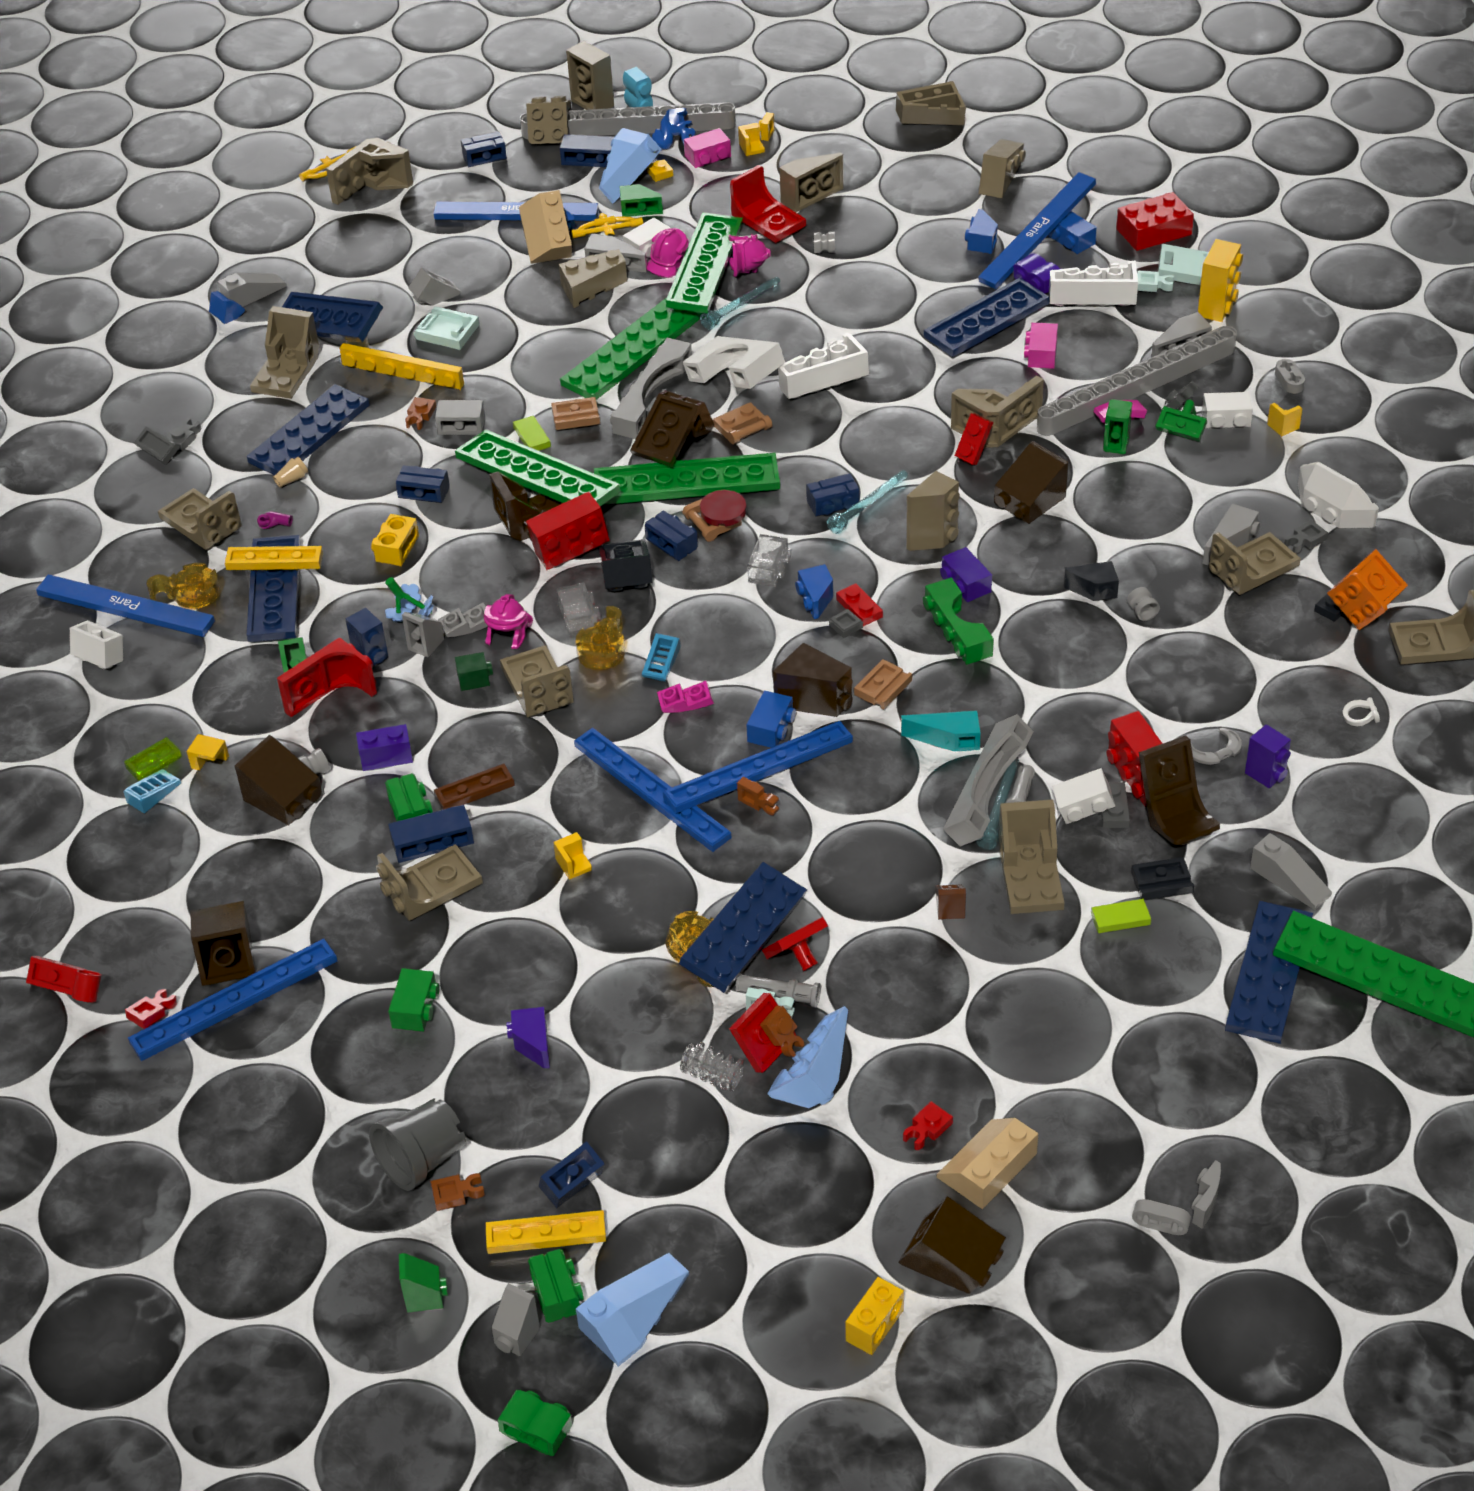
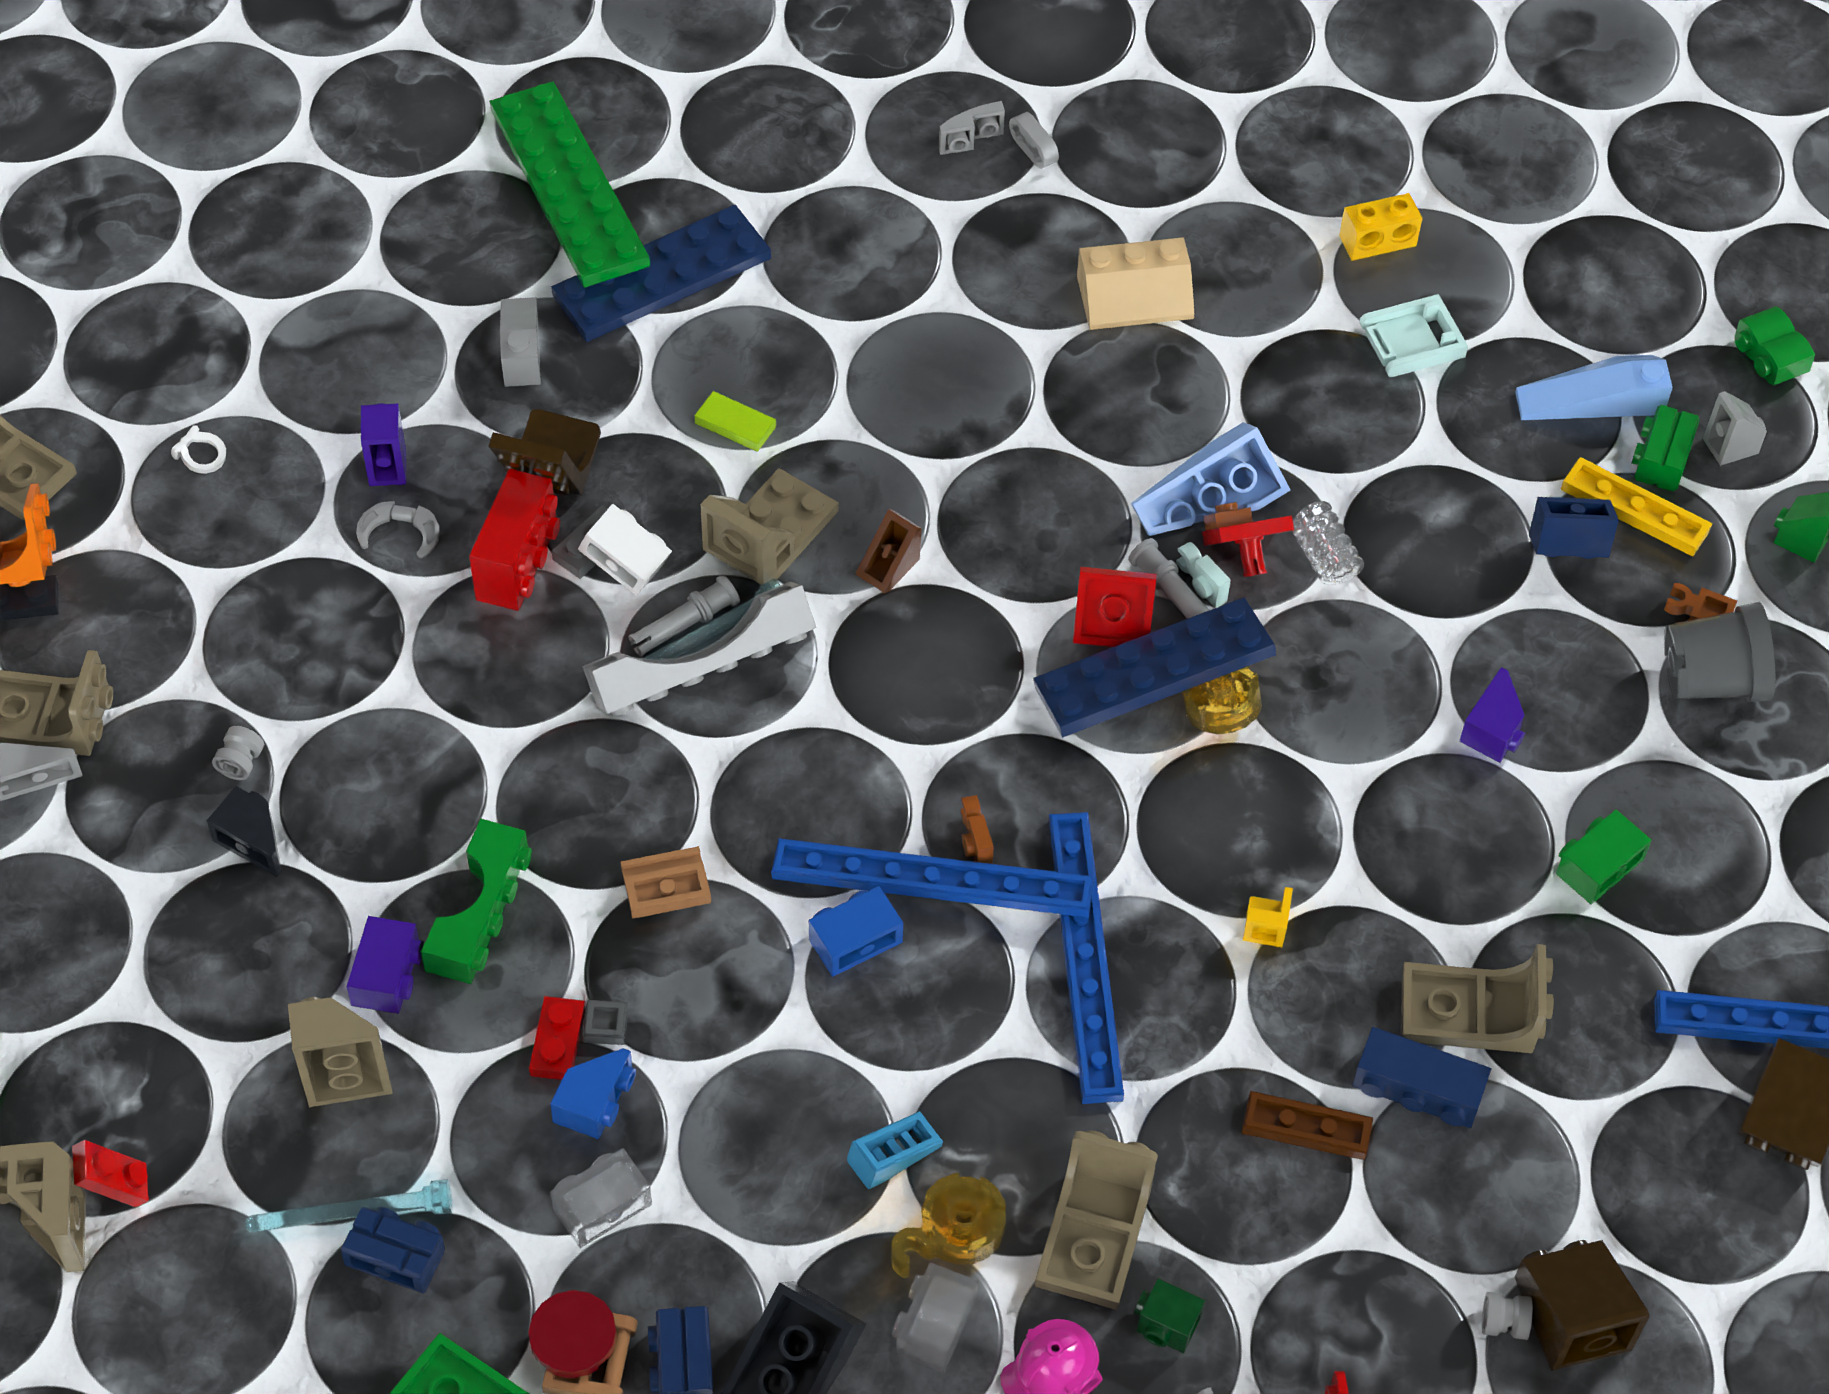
camera: 145 degrees left, 10 degrees up
dark purple brick [356,724,413,771] -> none
green brick [385,773,433,821] -> none
dark pink slope [657,681,714,713] -> none
dark brown slope [773,643,853,717] -> none
dark brown slope [898,1196,1006,1294] -> none
teal slope [901,711,981,752] -> none
red plate [903,1101,953,1150] -> none
dark brown slope [994,441,1068,524] -> none
black plate [1131,857,1194,900] -> none
none -> light aqua container [1359,294,1468,377]

